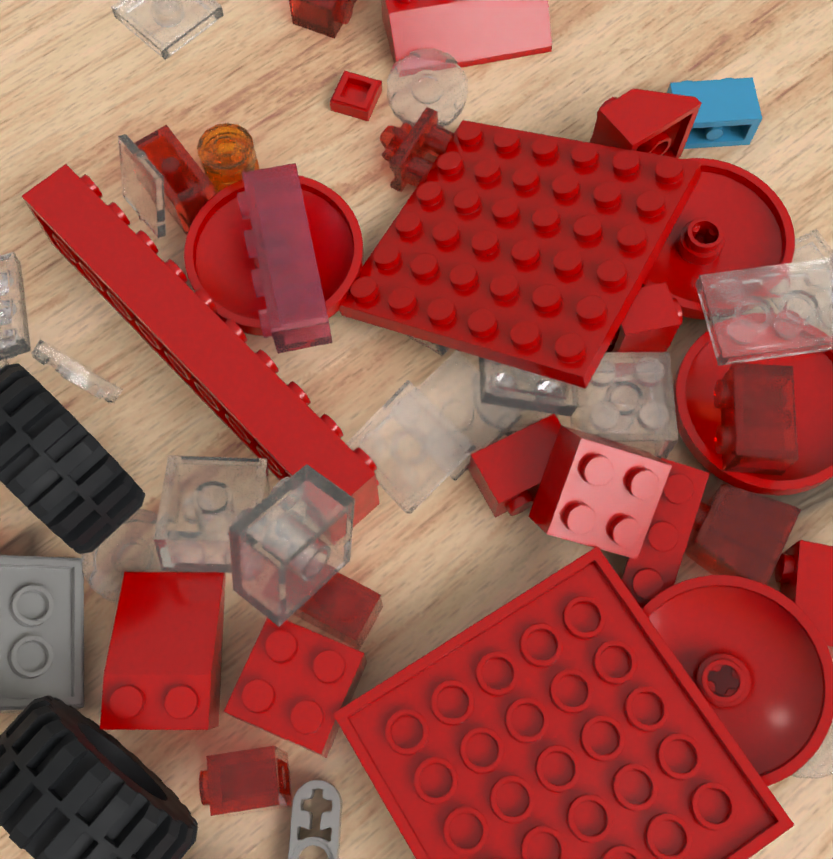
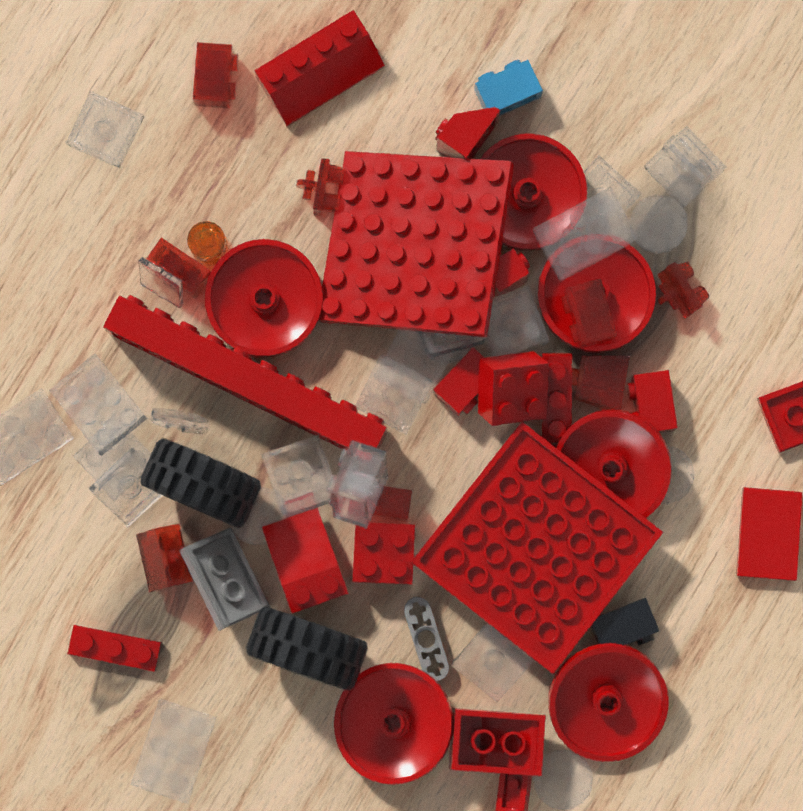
camera: 20 degrees left, 15 degrees up
clear red brick [199,746,293,817] -> none
clear pink brick [237,163,333,354] -> none
red tile [330,70,382,122] -> none
clear tile [387,48,468,130] -> none

